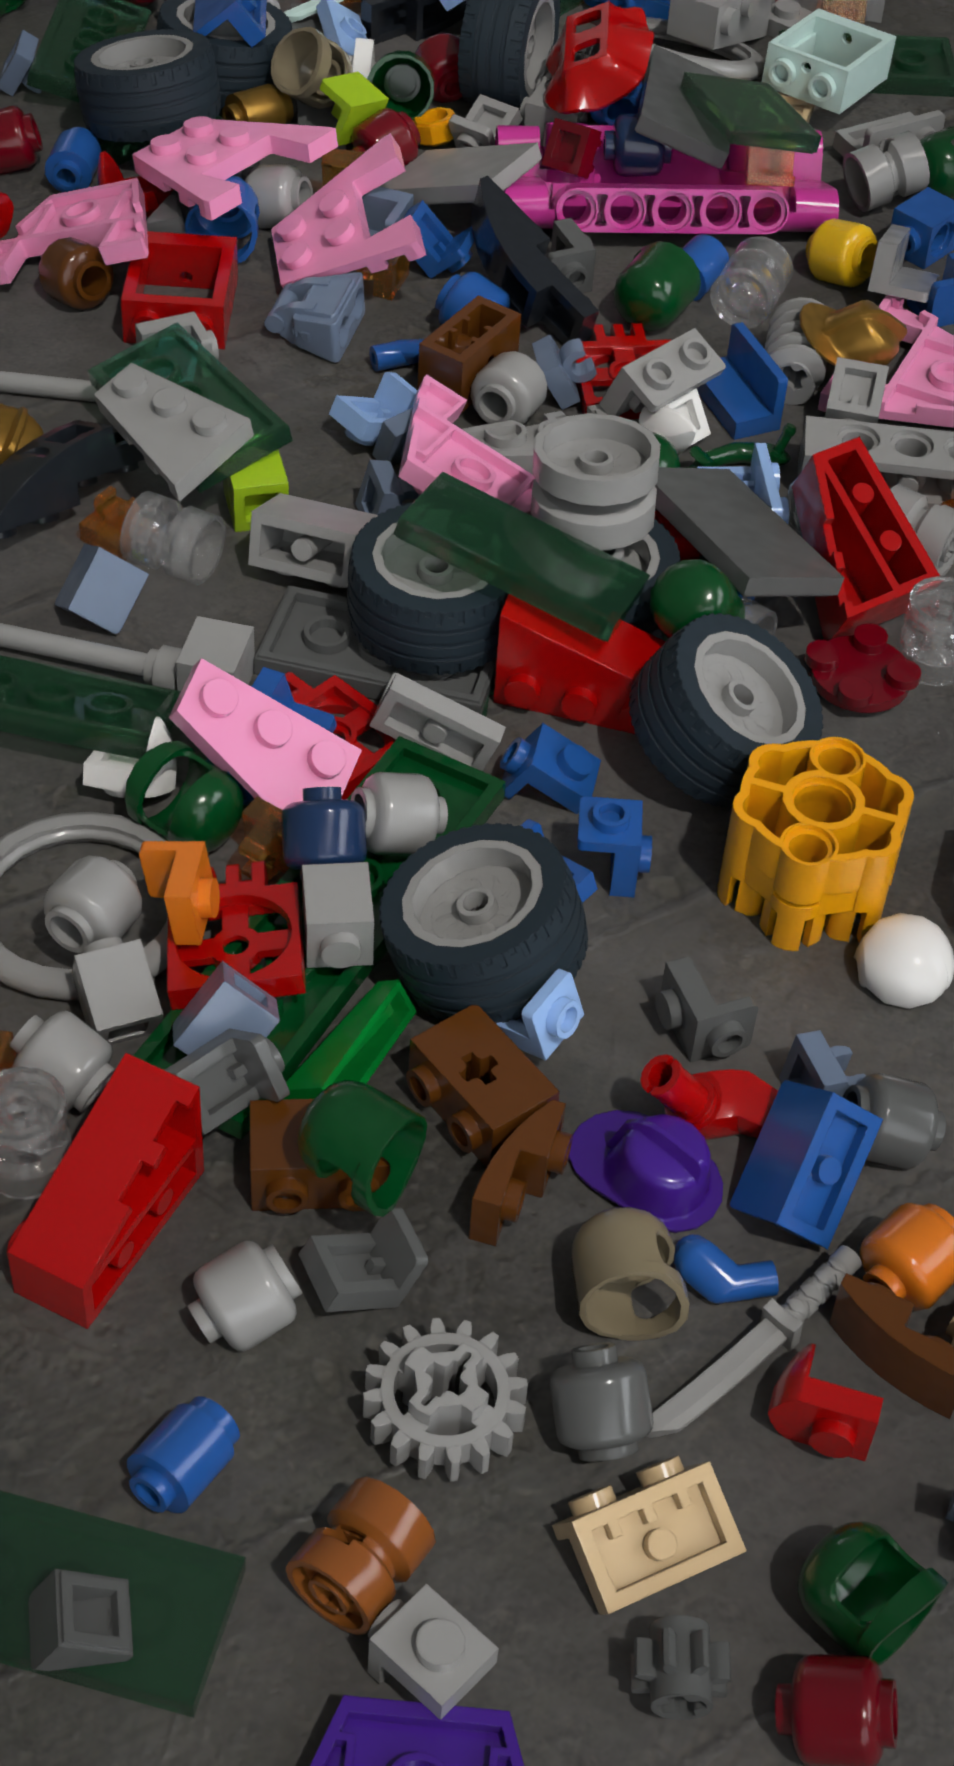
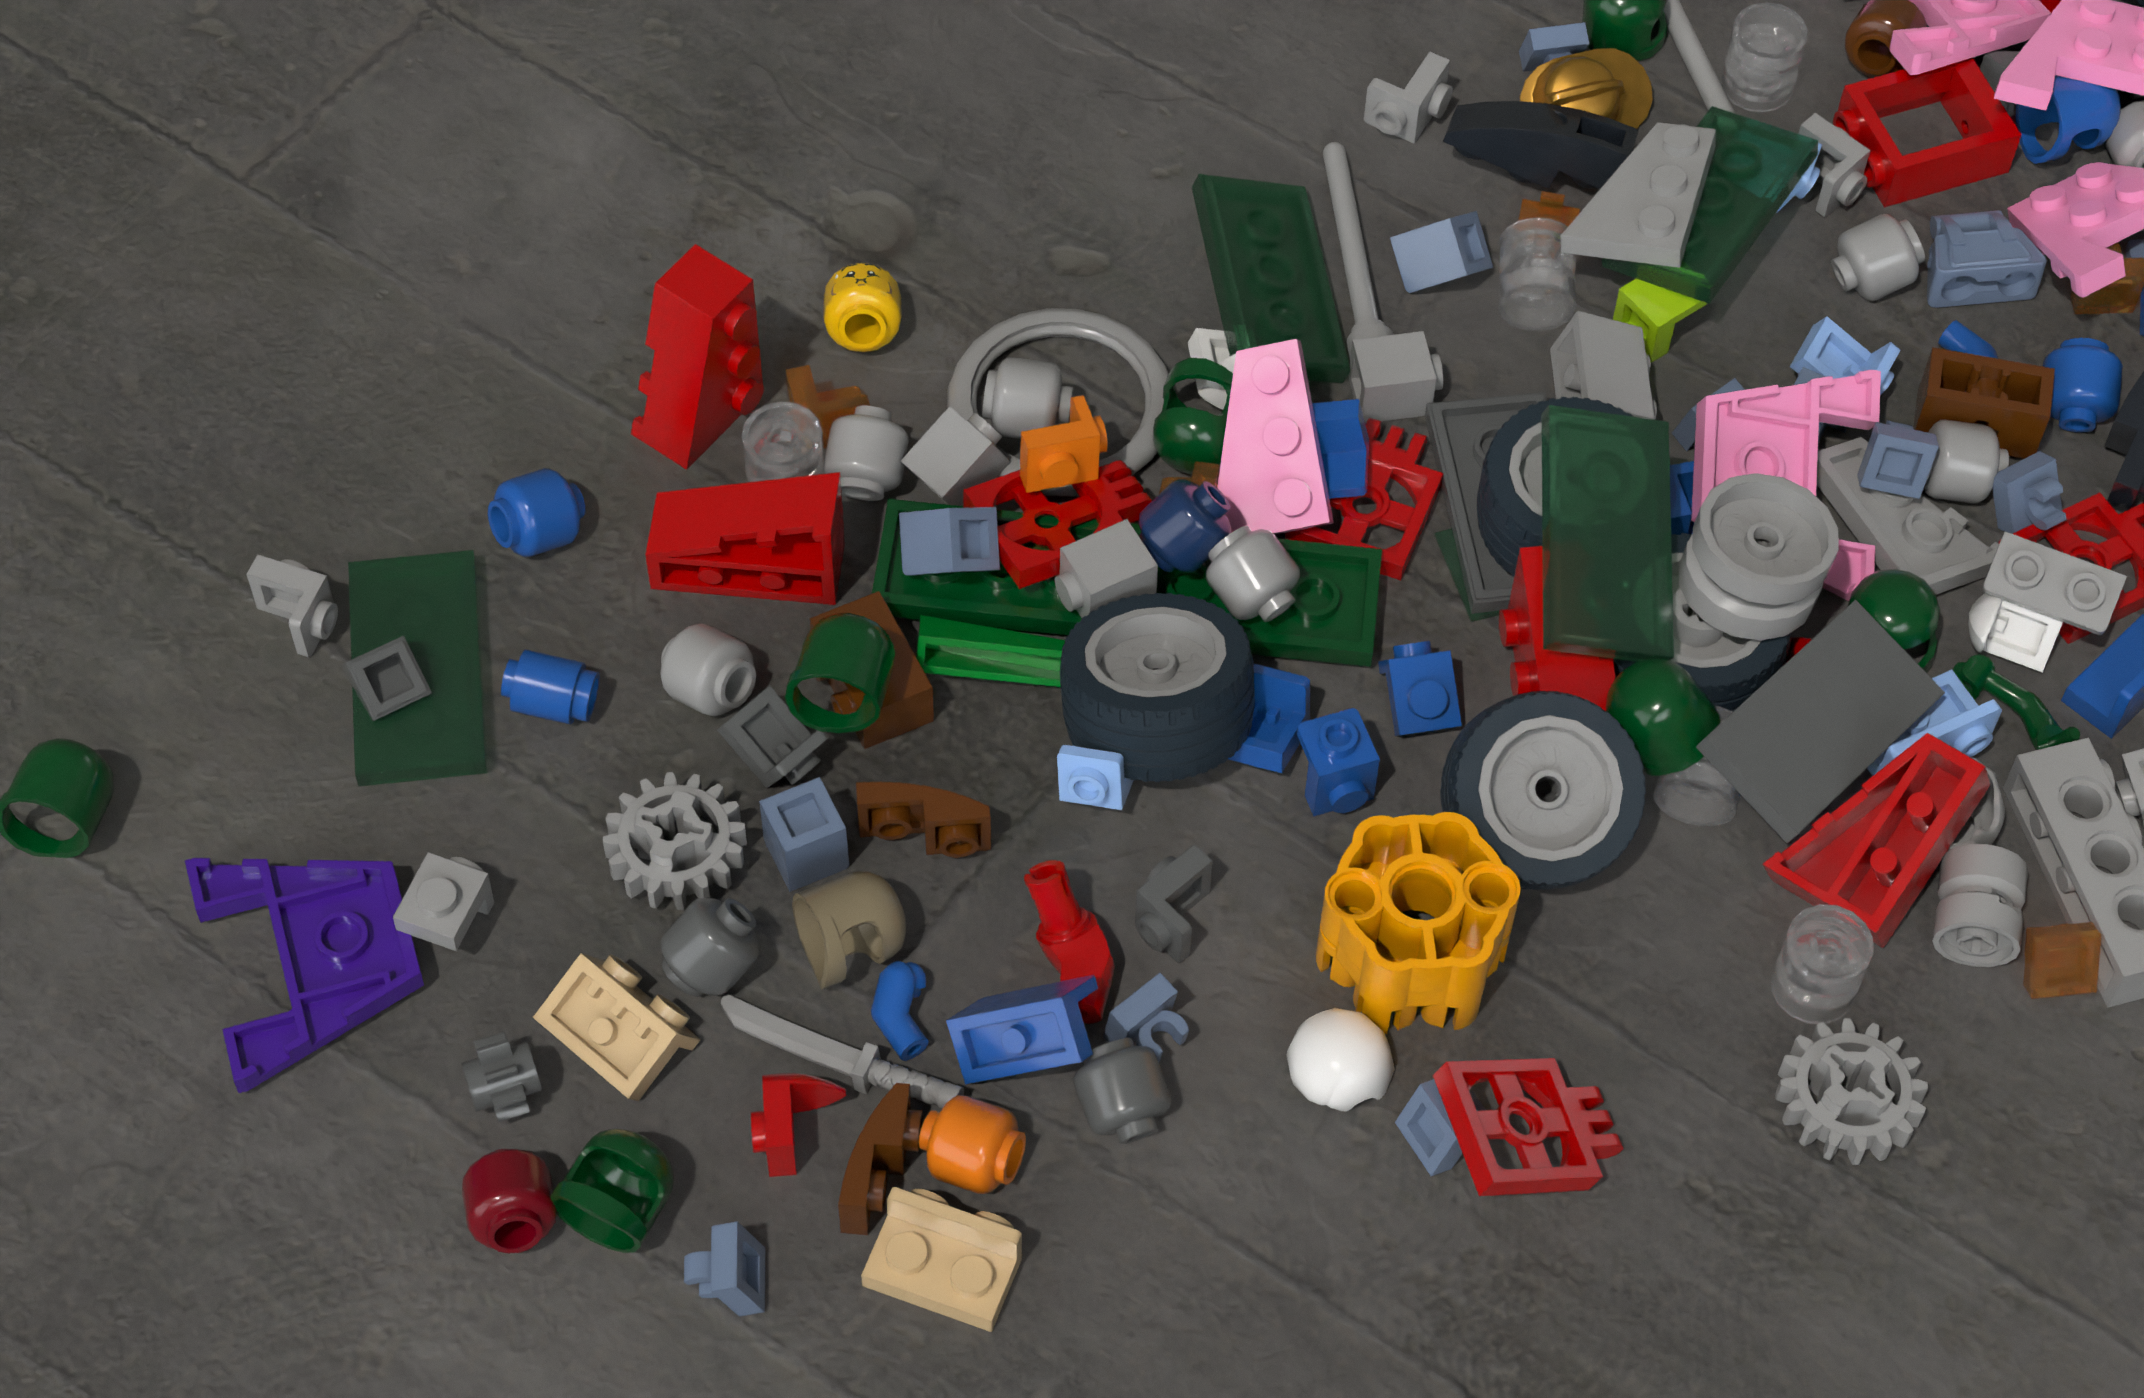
camera: 70 degrees right, 10 degrees up
dark grey bracket [165,1028,290,1135] -> none
dark orange wheel [286,1477,436,1635] -> none
light grey panel [369,673,506,771] -> none
reddish brown brick [406,1005,560,1168] -> none
dark purple piece [569,1110,723,1233] -> none
dark red piece [805,623,922,713] -> none
none -> sand blue panel [759,777,849,892]
none -> clear wheel [1721,2,1808,112]
none -> light grey head [1831,214,1925,301]
none -> sand blue tile [1857,420,1939,499]

